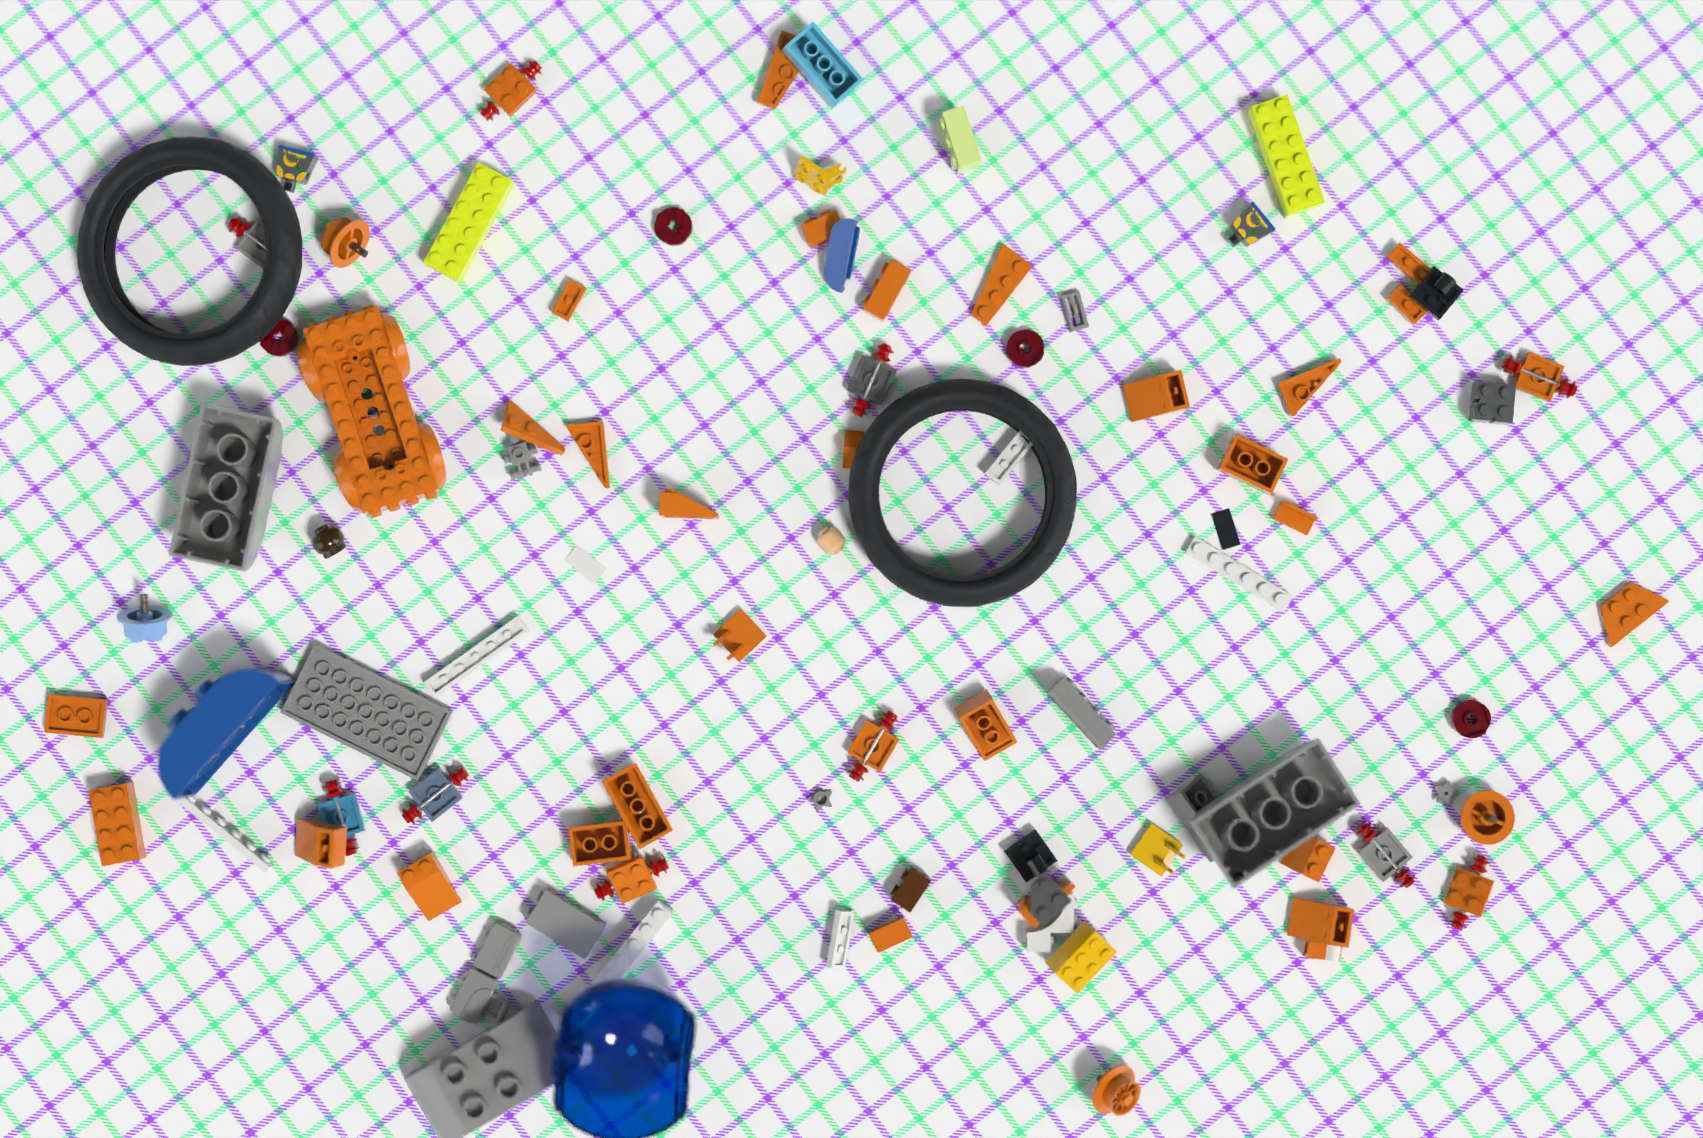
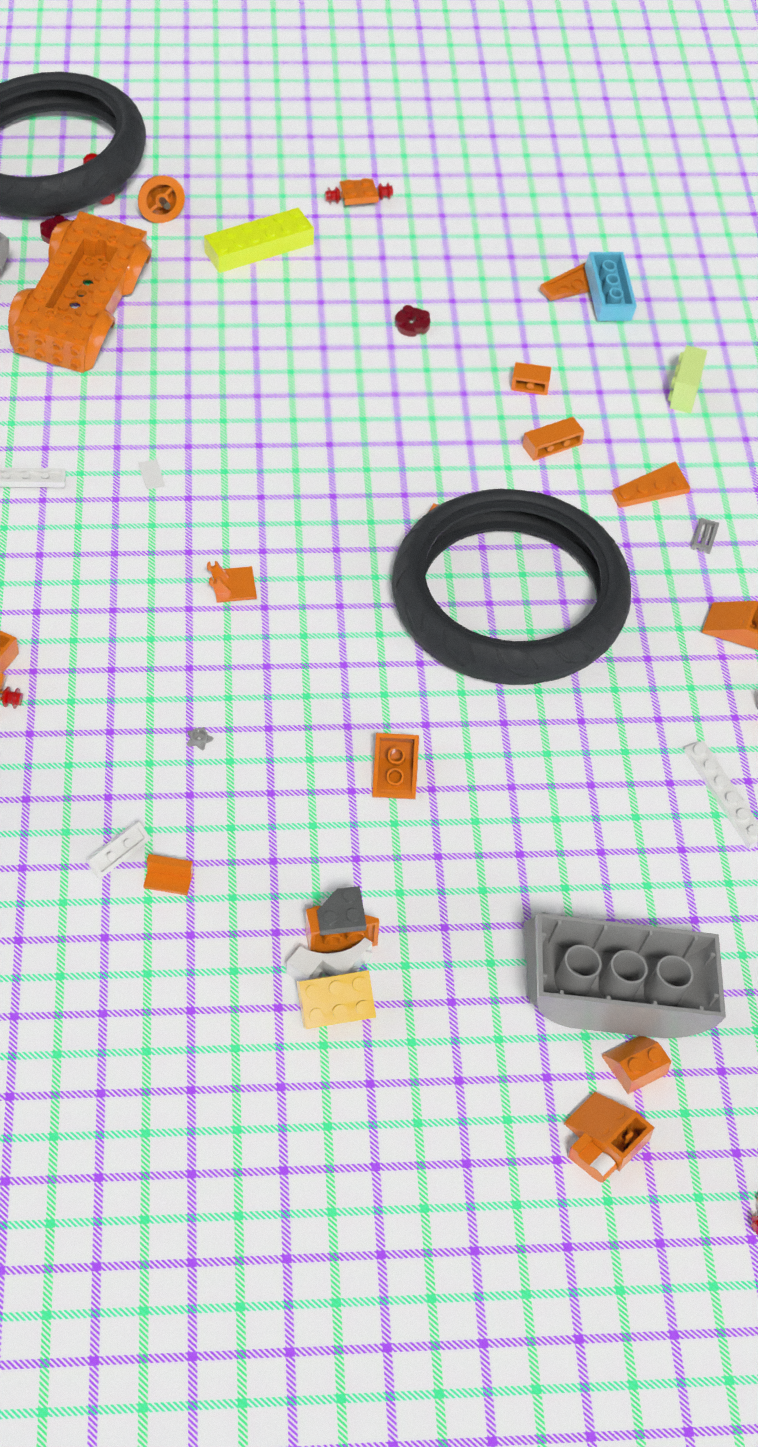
camera: 30 degrees right, 35 degrees down
torso [276,145,319,193] -> none
orange wing [500,400,565,456] -> none
light grey piece [503,434,542,480] -> none
orange plate [552,279,587,322] -> none
orange wing [566,421,610,489] -> none
orange slope [602,763,673,850] -> none
orange slope [659,489,719,519] -> none
yellow plate [793,155,847,197] -> none
light nougat head [817,526,845,555] -> none
brick [824,218,860,293] -> none
flat silver plate [847,343,897,417] -> none
orange plate [847,710,900,782] -> none
reddish brown brick [890,866,931,913] -> none
white plate [985,431,1032,486] -> none
black plate [1004,829,1058,883] -> none
dark red plate [1006,329,1044,368] -> none
light grey slope [1045,677,1116,750] -> none
orange piece [1092,1065,1141,1116] -> none
yellow plate [1130,823,1186,877] -> none
black sticker [1211,508,1241,550] -> none
light grey plate [1356,821,1415,888] -> none

